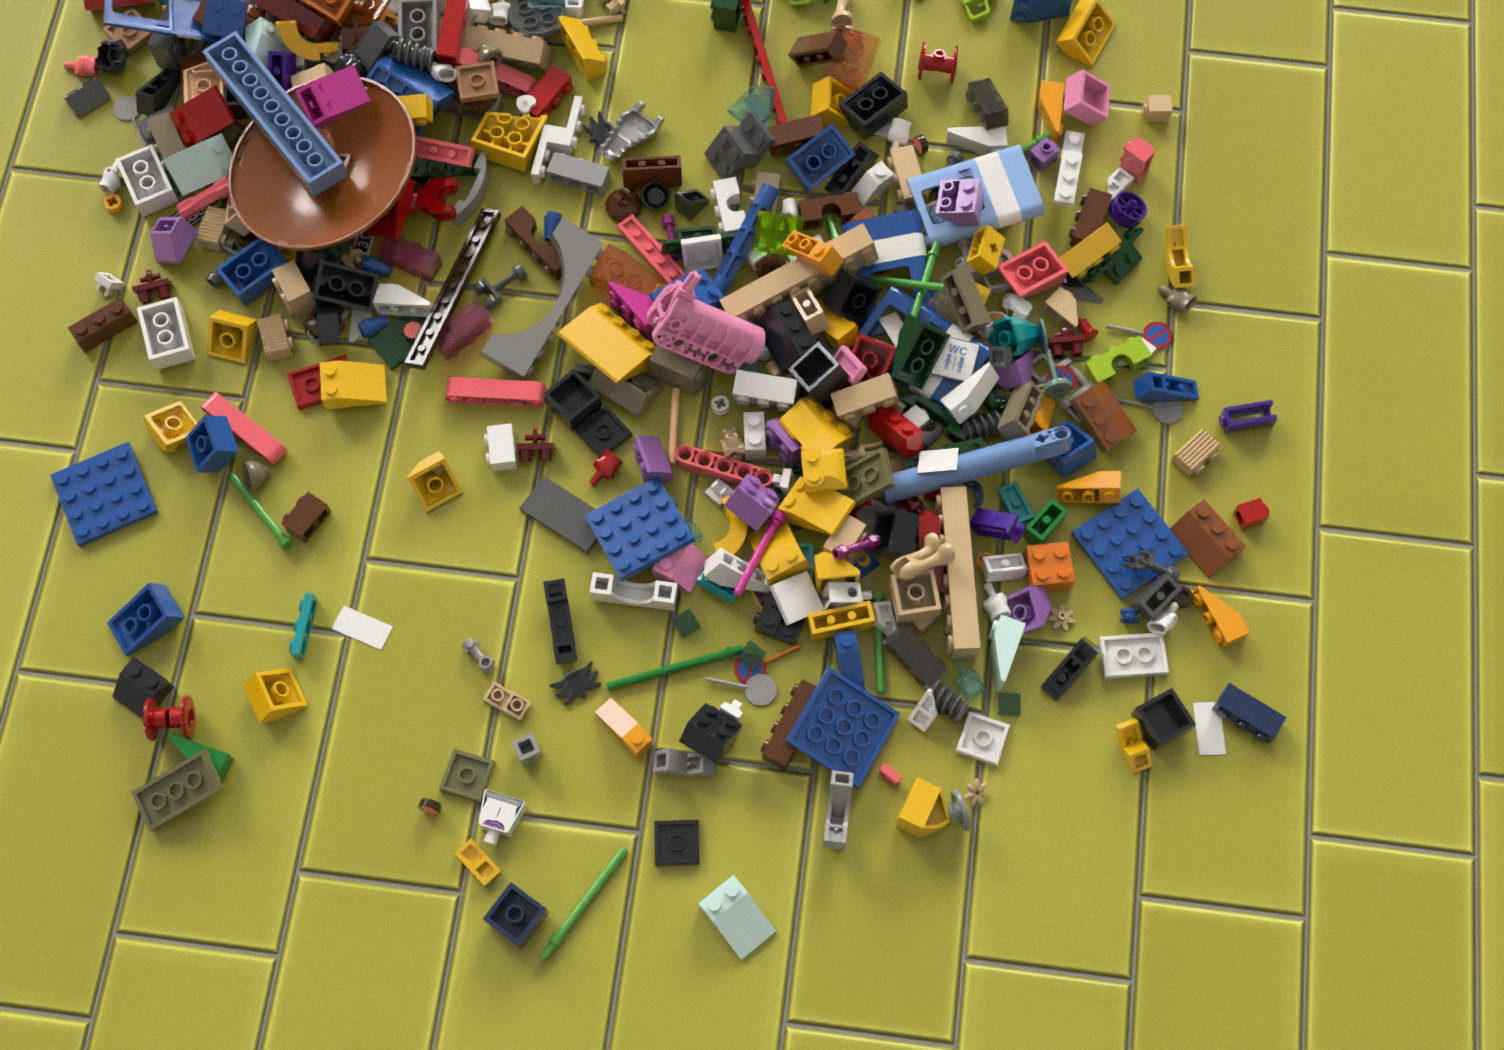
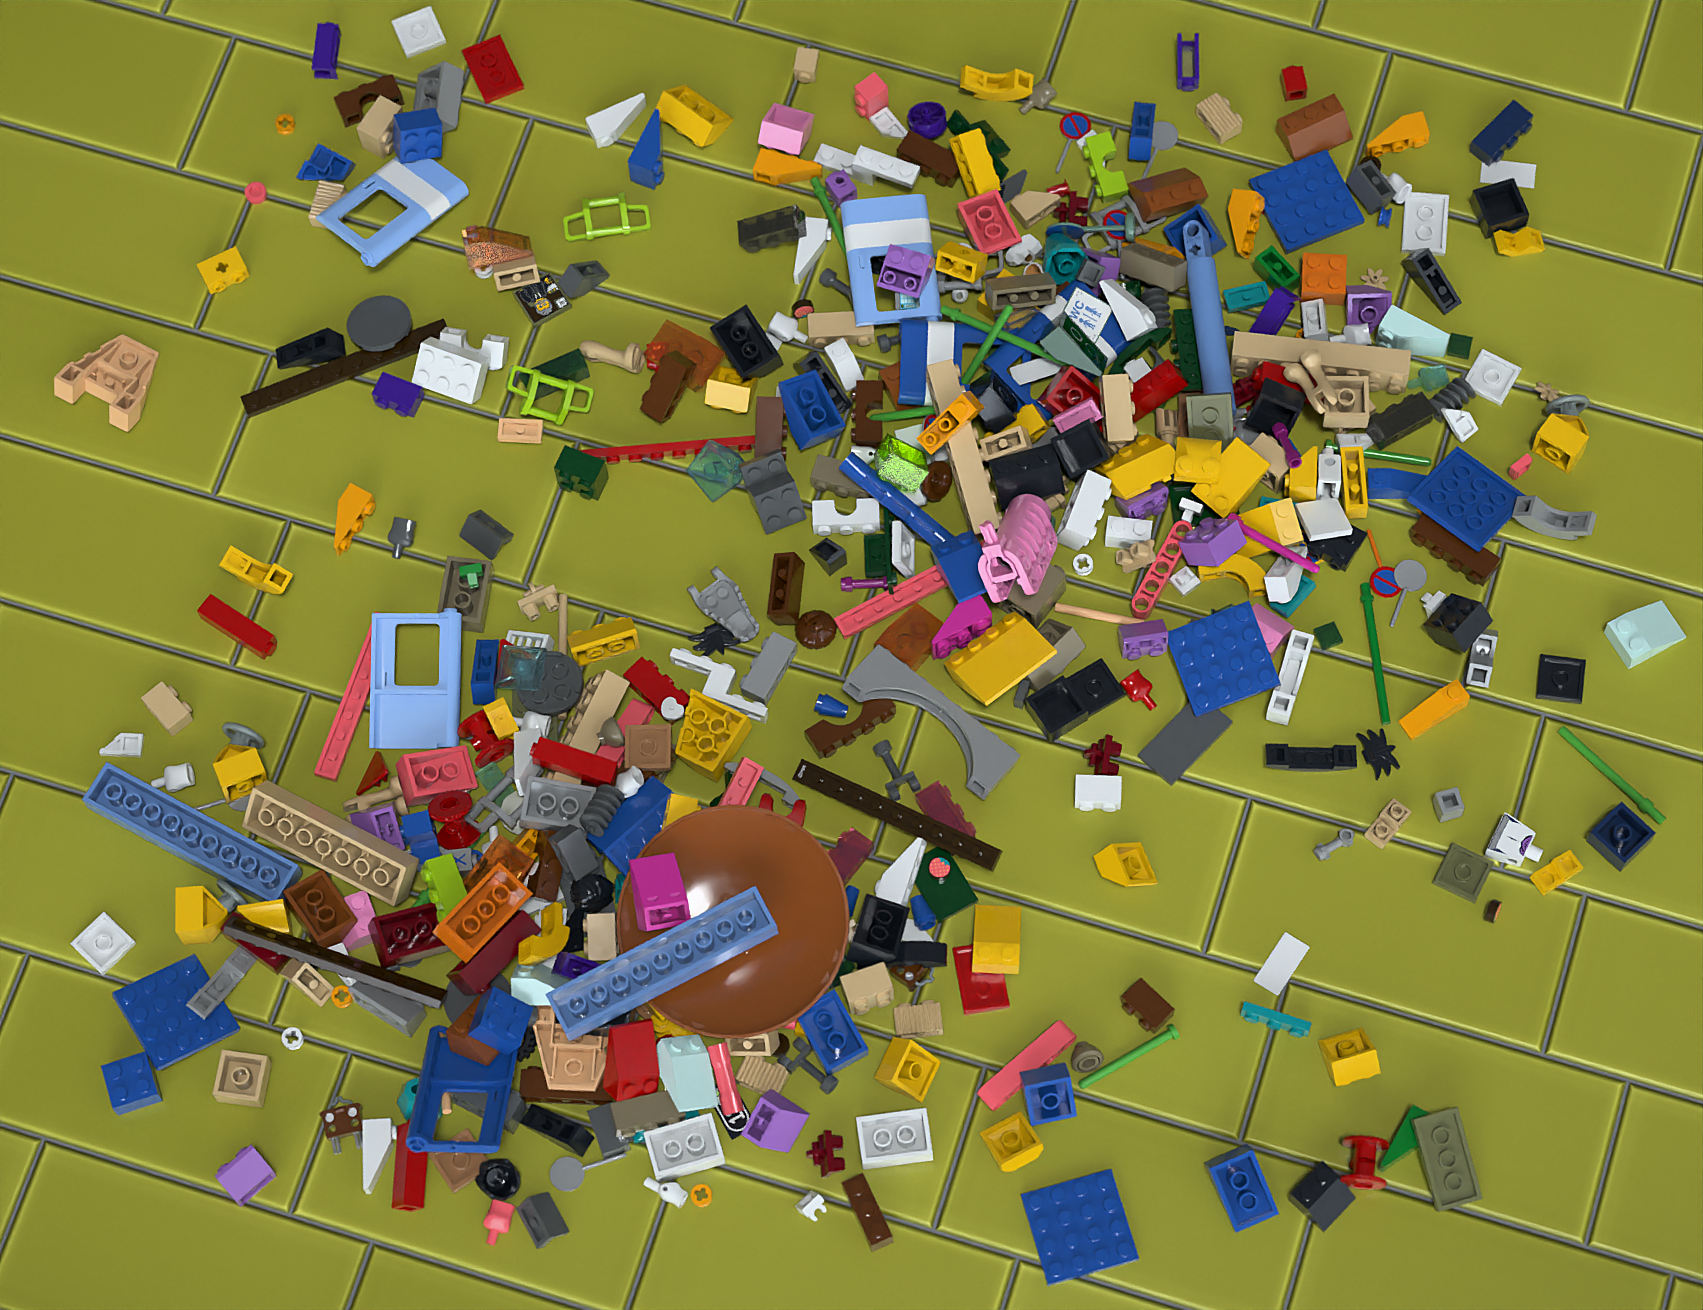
camera: 75 degrees left, 0 degrees up
coral beam [445,377,546,408] -> none
pearl dark grey hair [640,182,672,211] -> none
clear green tile [736,640,767,670] -> none
white sticker [917,448,959,473] -> none
red hose [918,42,958,84] -> none
dark grey bar [1122,550,1180,582] -> none

